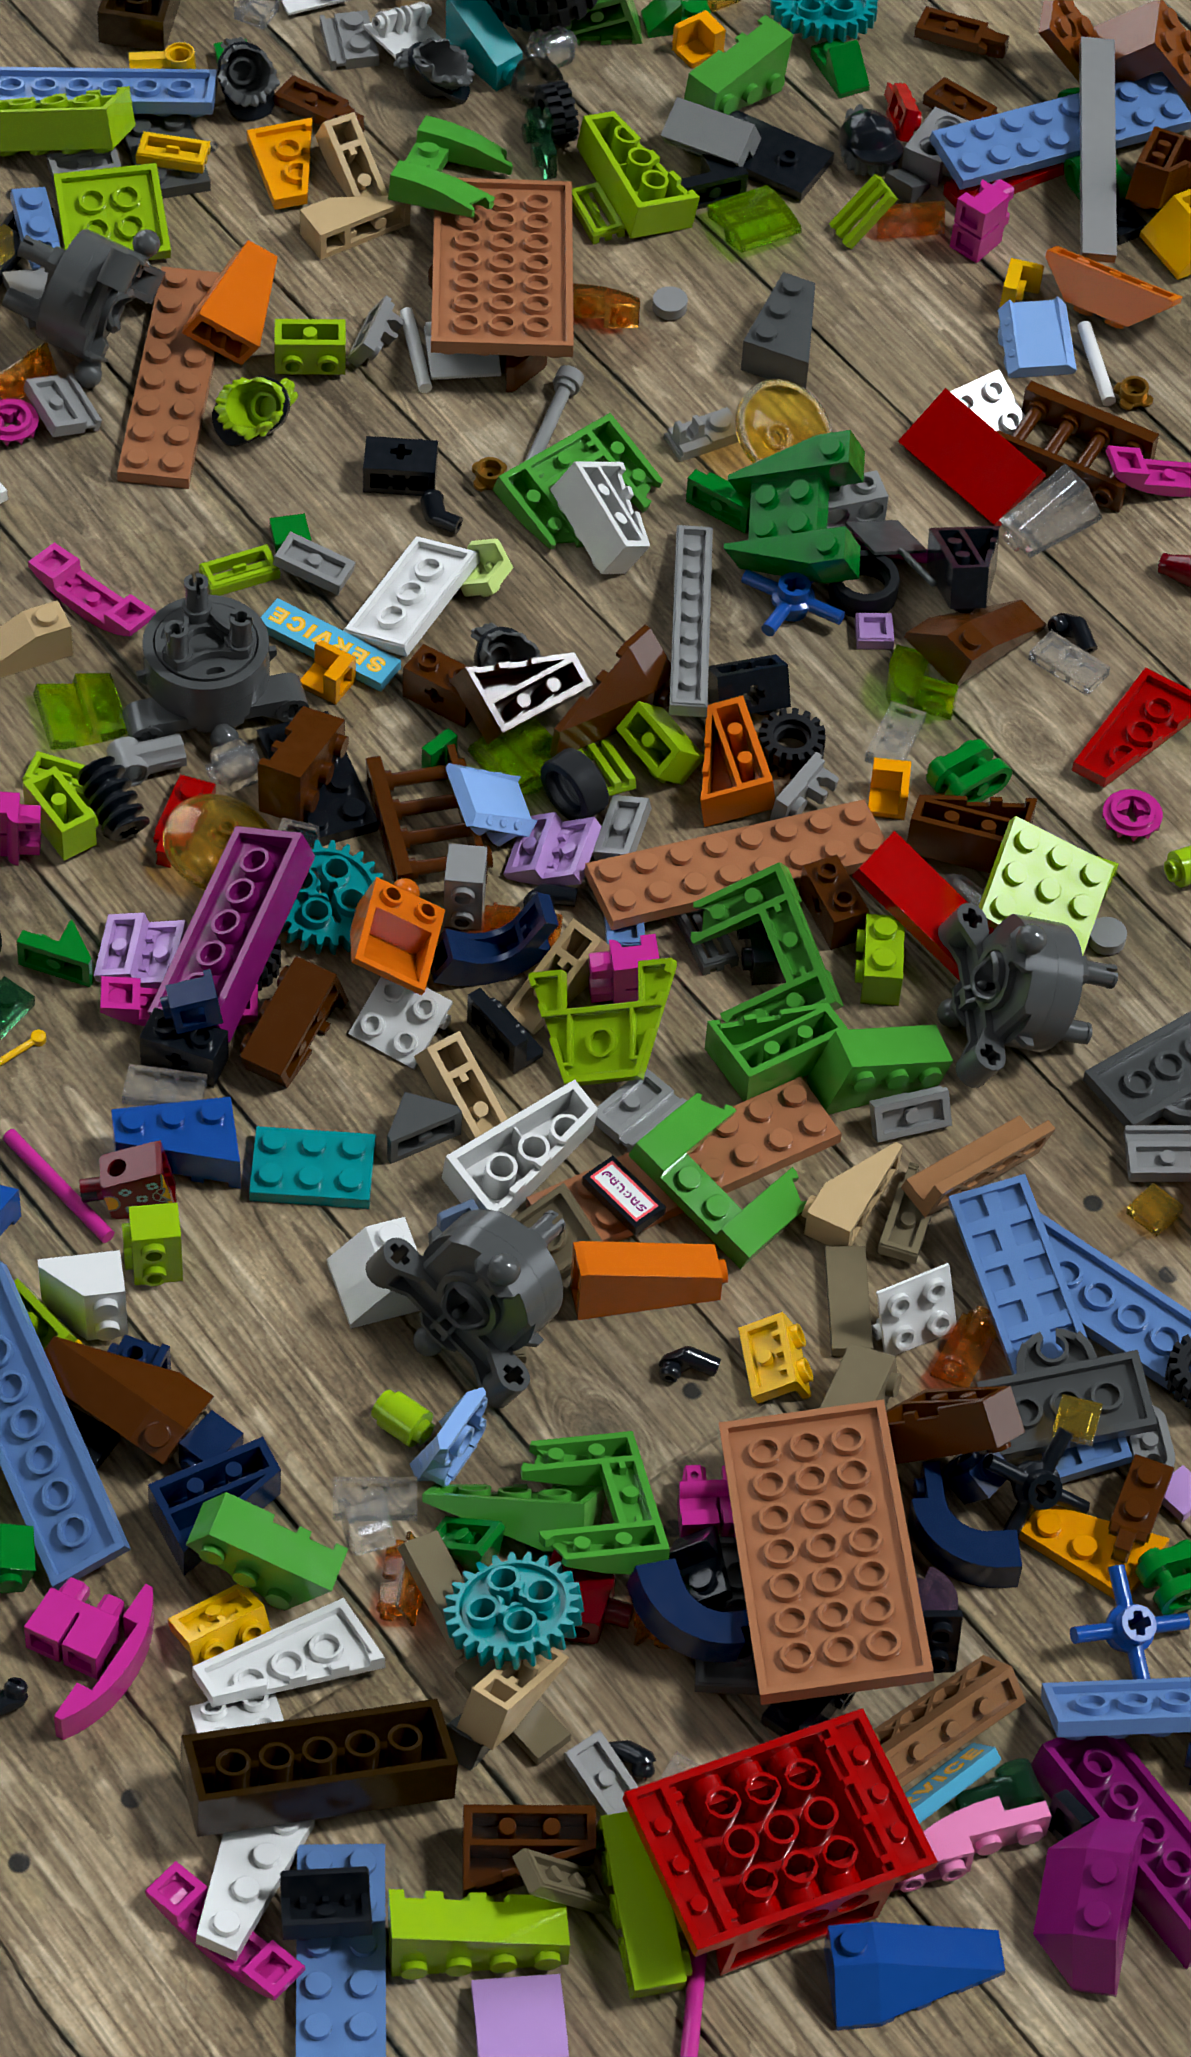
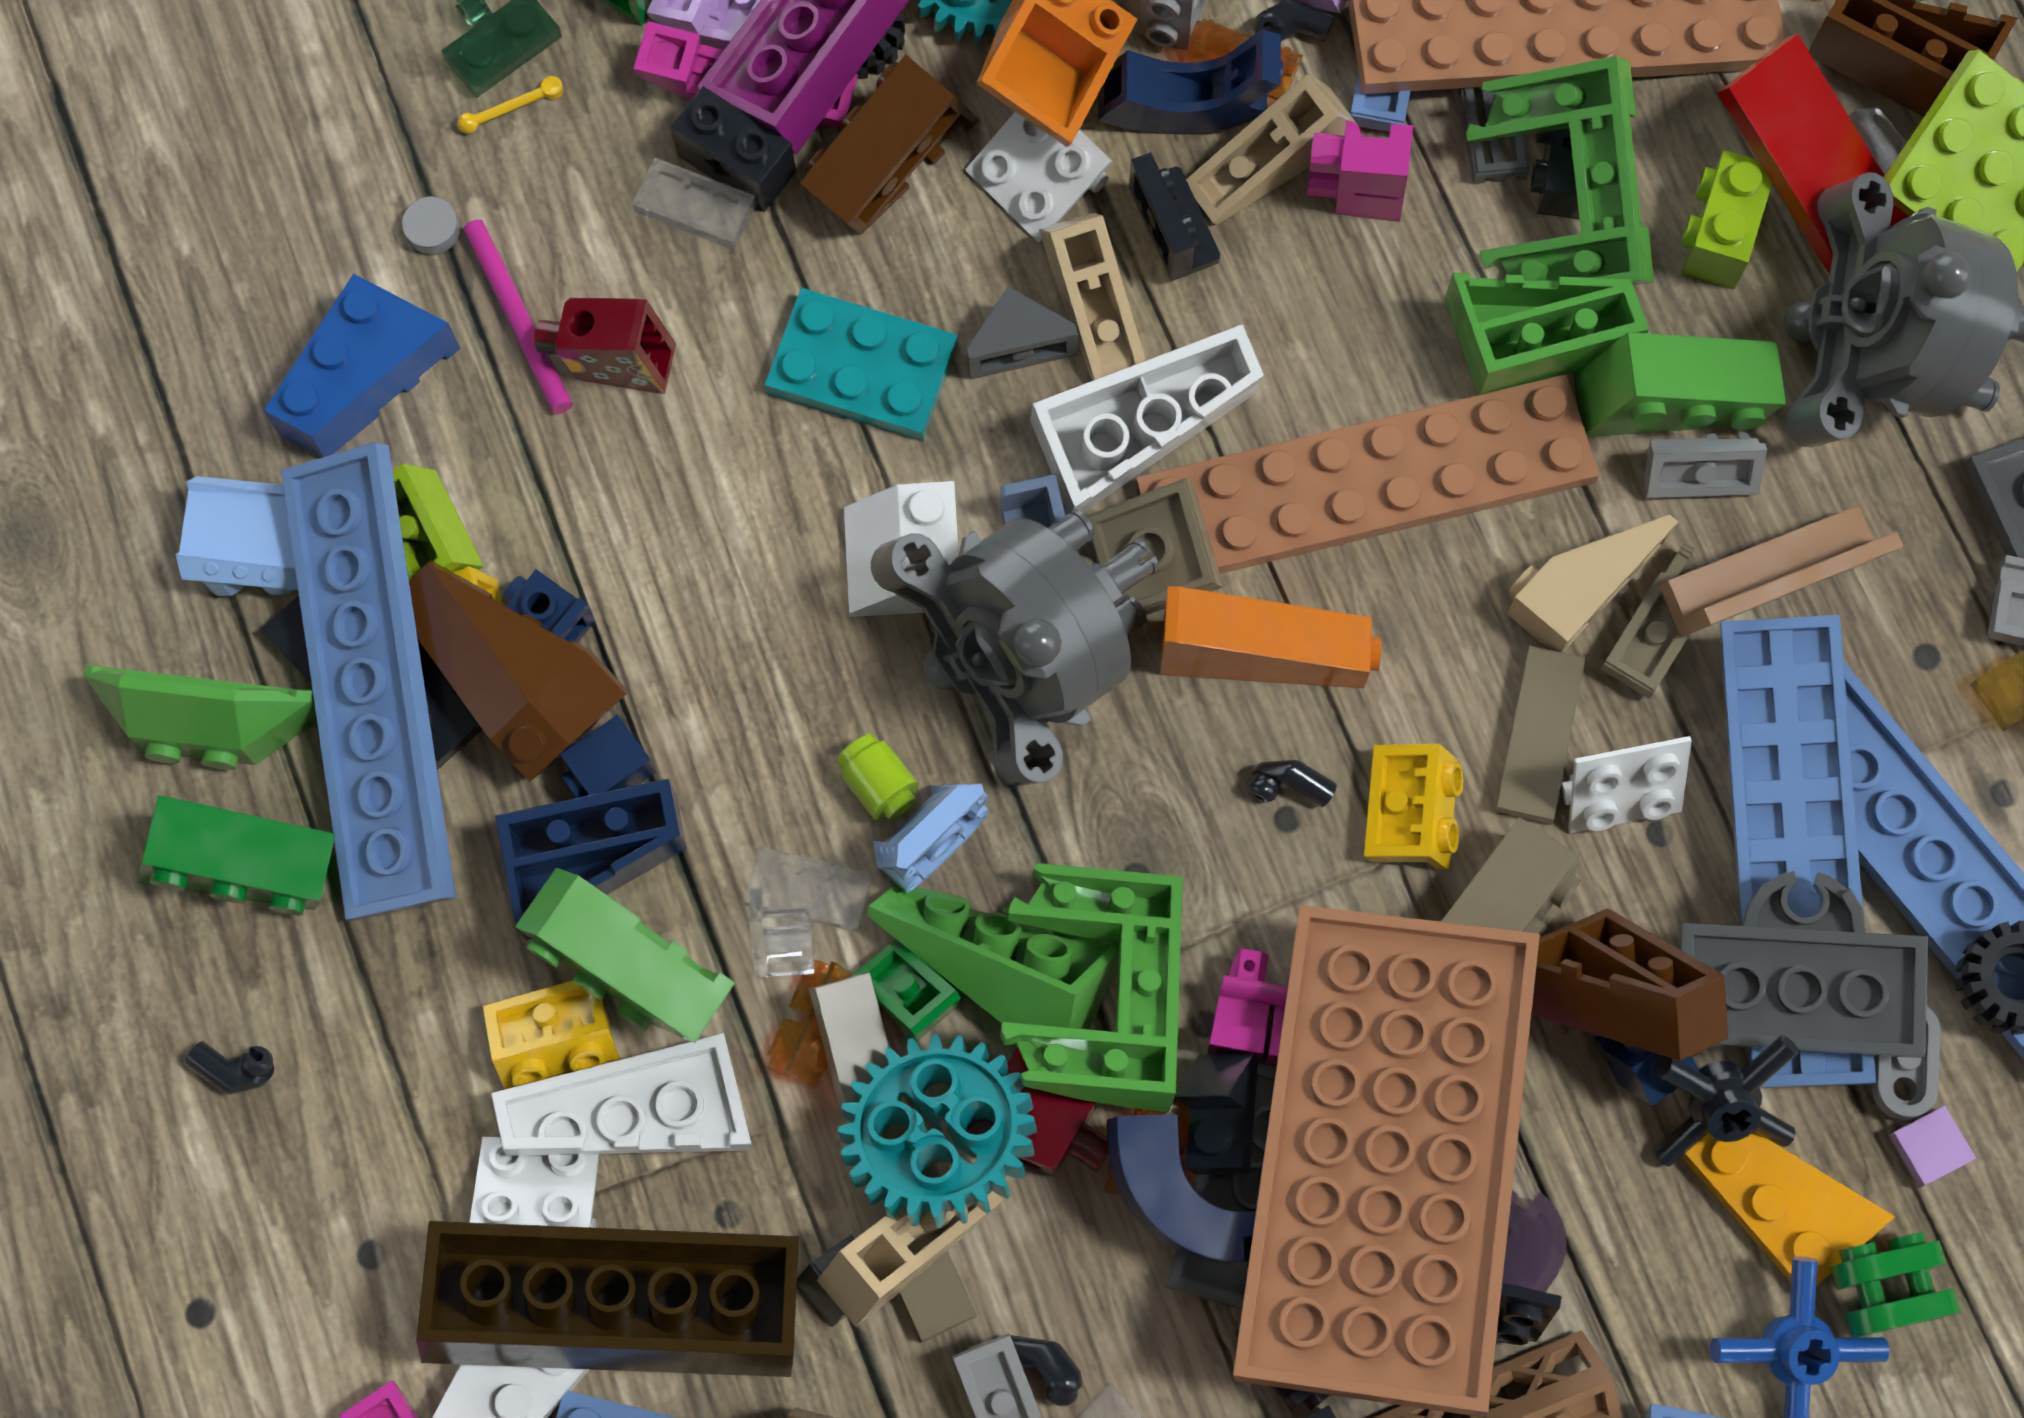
camera: 20 degrees right, 20 degrees up
dark pink hips [24,1577,125,1680] -> none
white slope [37,1250,128,1341] -> none
dark pink slope [54,1583,154,1740] -> none
blue wedge [111,1097,241,1189] -> none
lime brick [122,1202,183,1286] -> none
dark blue brick [160,969,223,1034] -> none
lime wing [528,957,677,1086] -> none
tile [582,1155,666,1236] -> none
light grey plate [595,1068,687,1152] -> none
bright green wedge [628,1093,807,1269] -> none
reddish brown brick [799,855,869,950] -> none
dark blue arch [908,1461,1022,1588] -> none
clear orange hinge [930,1306,997,1388] -> none
clear yellow tile [1052,1394,1103,1447] -> none
reddish brown hinge [1108,1454,1175,1564] -> none

